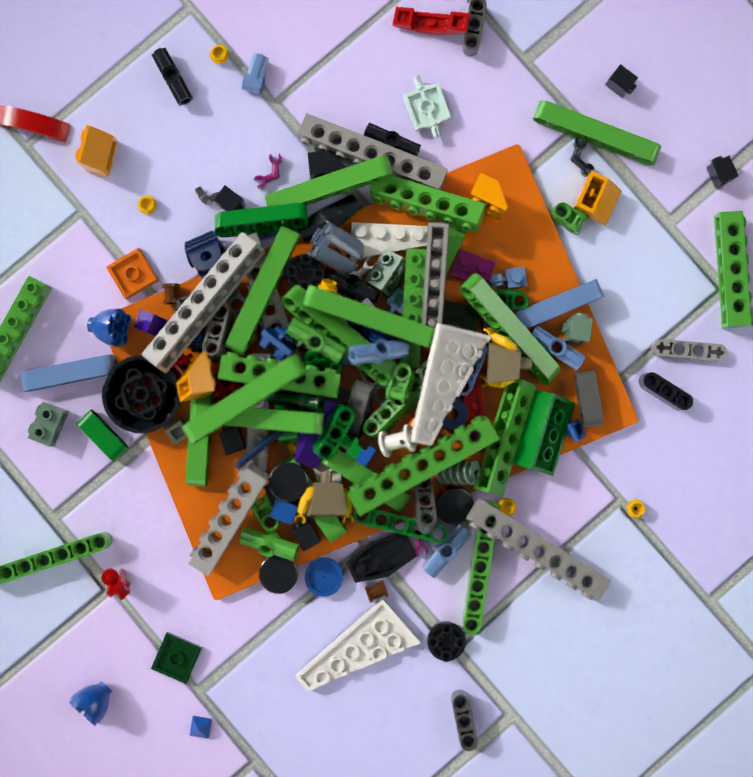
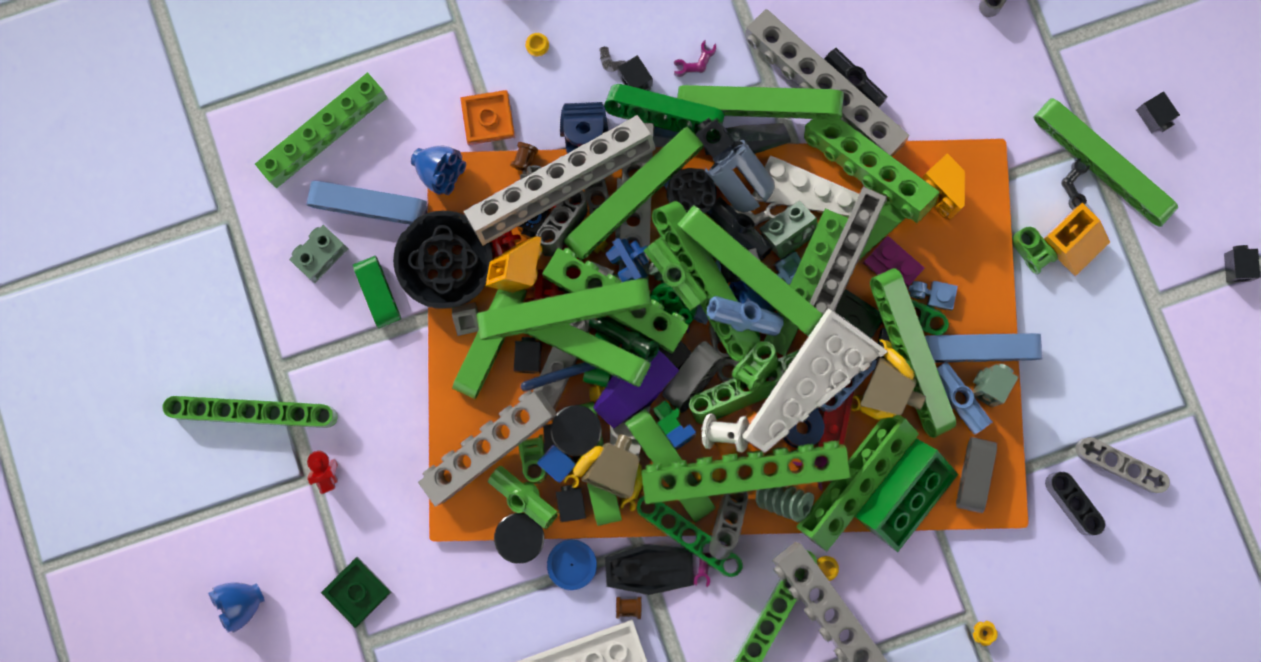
camera: 30 degrees right, 5 degrees down
dark purple slope [133,309,168,336] -> none
black slope [307,151,347,180] -> none
green beam [313,404,355,460] -> none
yellow plate [318,279,338,293] -> none
light aqua plate [403,75,451,139] -> none
medium blue piece [421,524,472,578] -> none
black tile [435,485,474,524] -> none
blue slope [566,419,586,442] -> none
bright green brick [714,211,753,328] -> none
none -> black brick [696,117,734,158]

